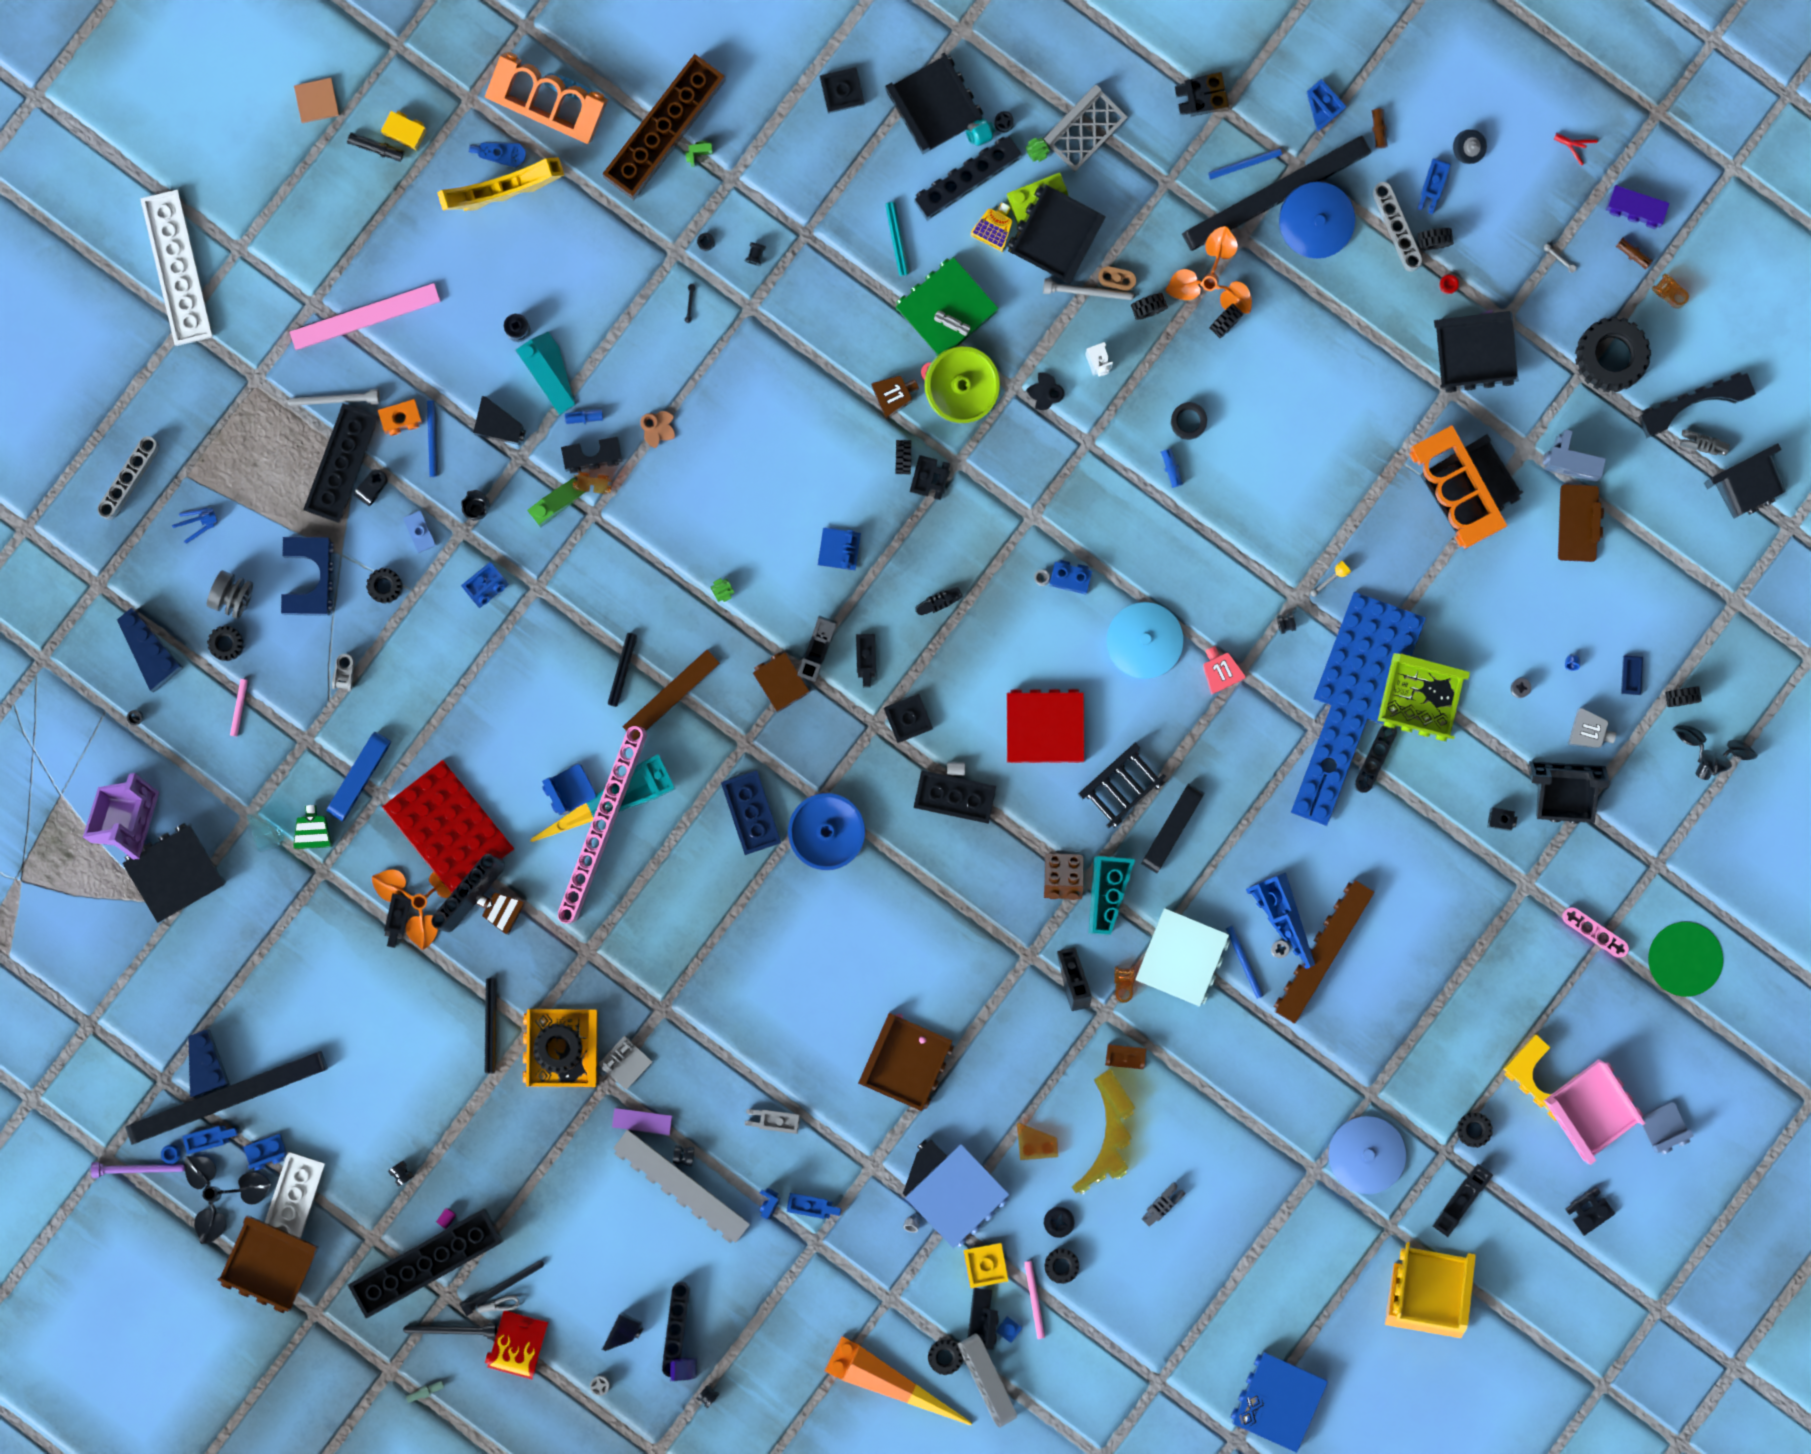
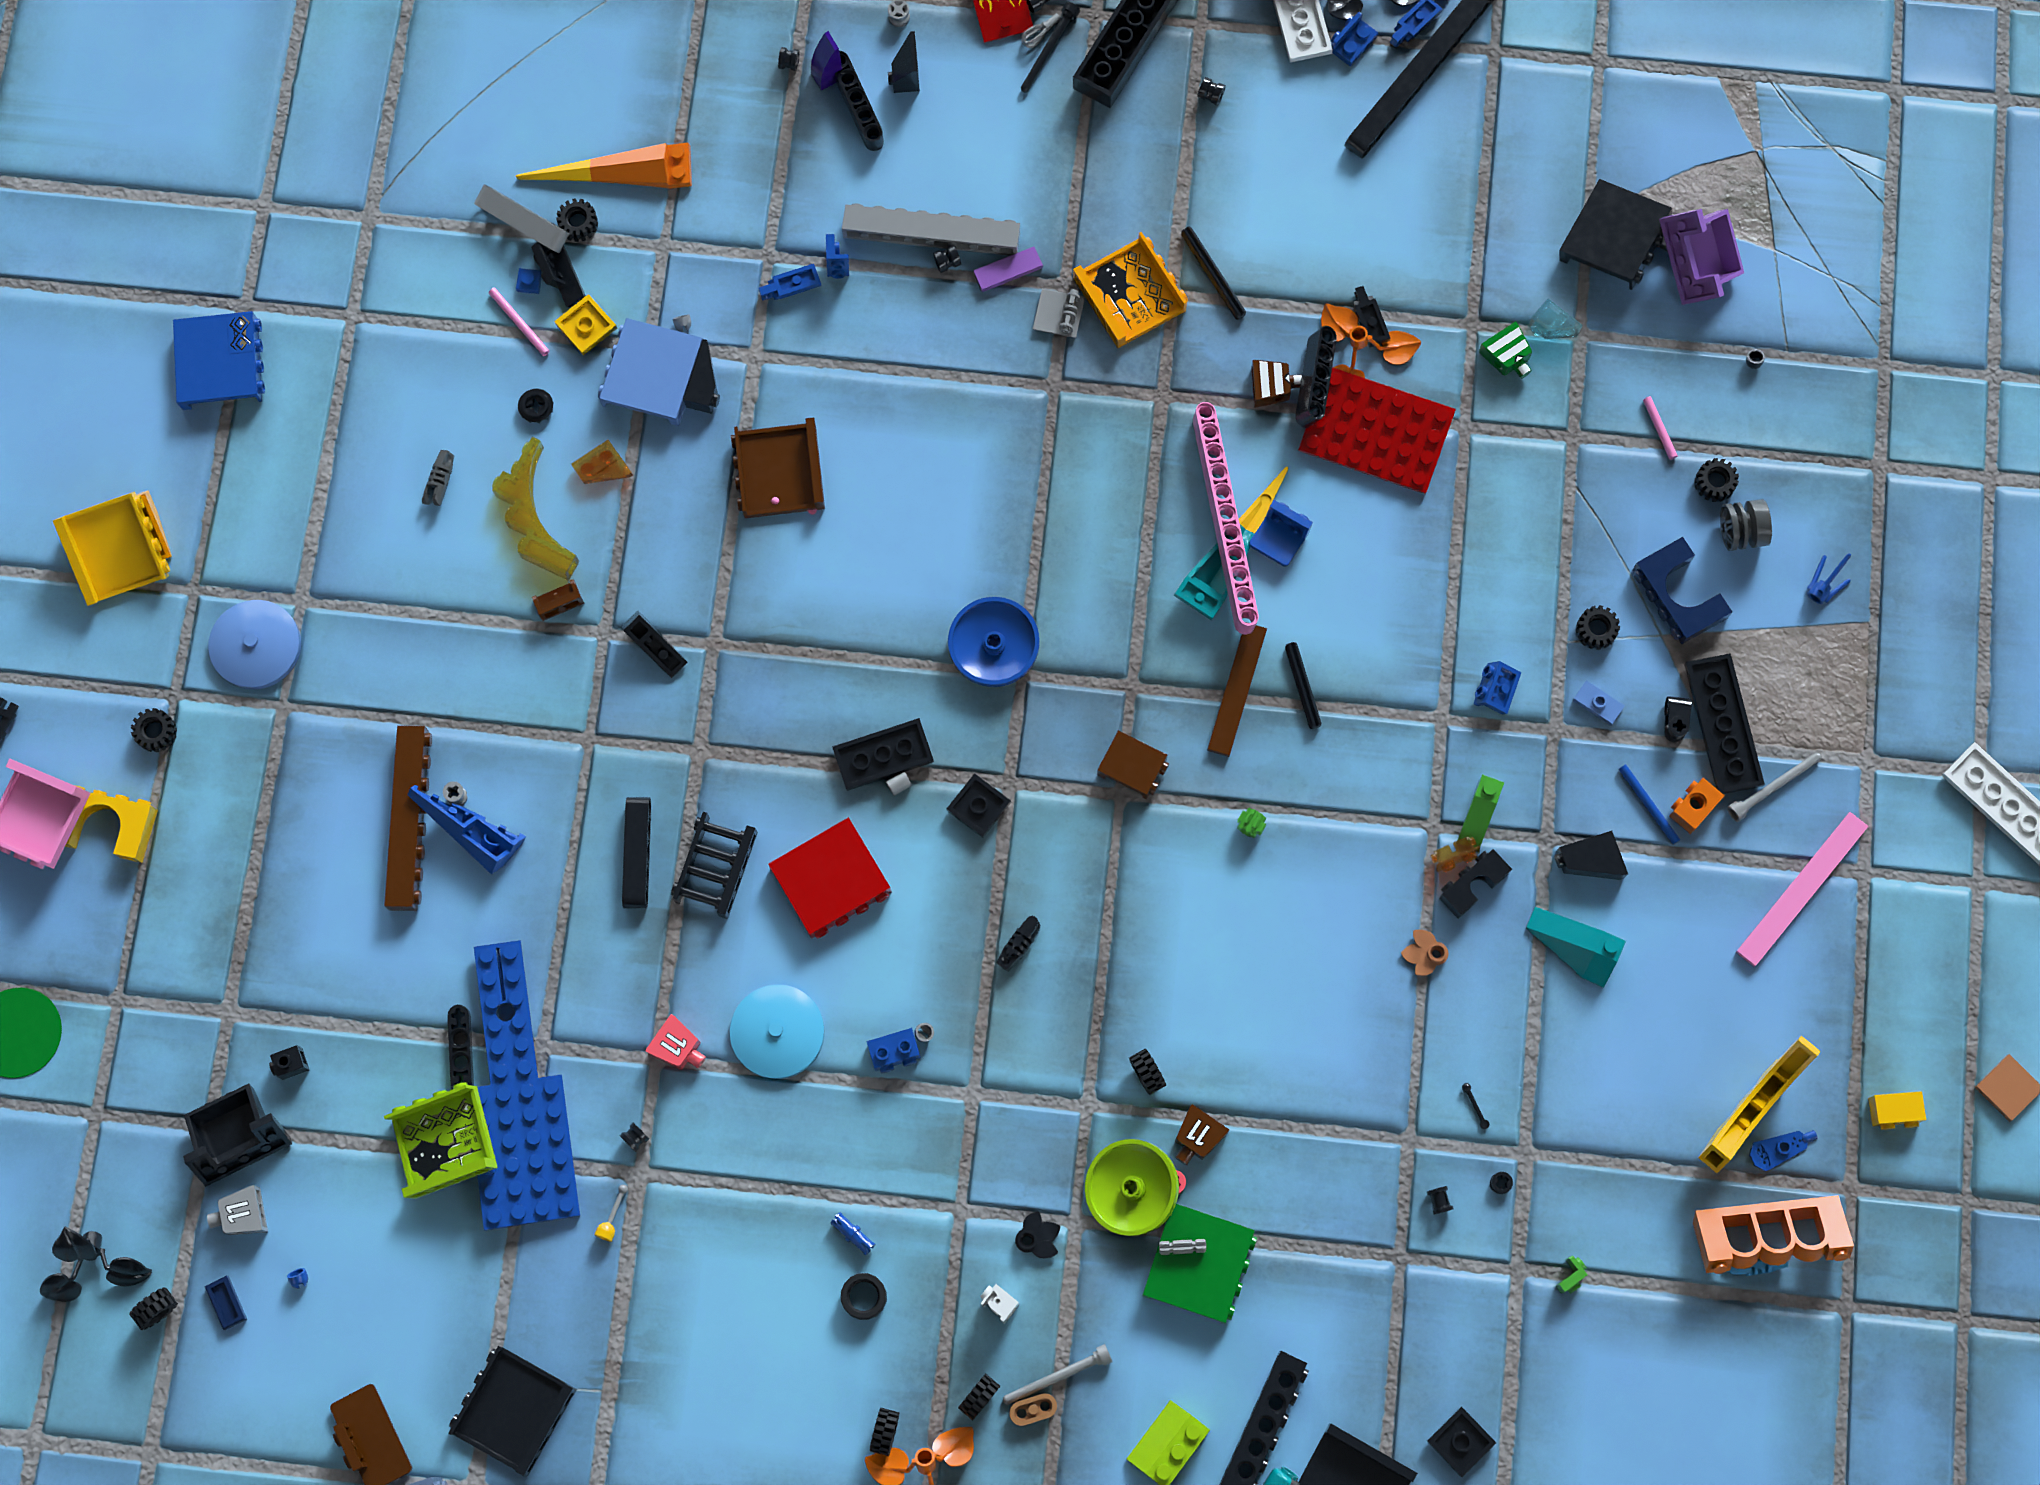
camera: 150 degrees right, 10 degrees down
light grey beam [98,436,159,520] -> none
dark blue wedge [117,608,183,693] -> none
dark blue wedge [188,1029,230,1097] -> none
blue beam [326,732,391,822] -> none
light grey piece [332,654,355,692] -> none
black pin [347,132,405,162] -> none
magenta hinge [436,1208,457,1229] -> none
black hair [461,490,490,521] -> none
black wheel [503,313,531,342] -> none
black tyre [534,1023,582,1074] -> none
blue axle [565,409,603,424] -> none
reddish brown brick [602,53,726,200] -> none
dark blue plate [721,770,781,855] -> none
light grey hinge [744,1109,800,1134] -> none
black arch [797,615,837,682] -> none
blue hinge [818,527,861,571] -> none
black hinge [856,634,876,688] -> none
teal axle [885,202,909,276] -> none
black plate [909,455,950,501] -> none
torso [971,203,1013,252] -> none
black panel [1007,183,1106,284] -> none
reddish brown bracket [1044,853,1083,900] -> none
black tyre [1044,1248,1079,1284] -> none
teal wedge [1088,856,1136,935] -> none
clear orange piece [1114,966,1134,1004] -> none
light aqua panel [1135,908,1230,1007] -> none
blue piece [1225,926,1264,999] -> none
orange fence [1409,425,1507,550] -> none
black slope [1432,1163,1493,1237] -> none
flat silver wheel [1510,678,1531,698] -> none
bright pink beam [1562,908,1629,958] -> none

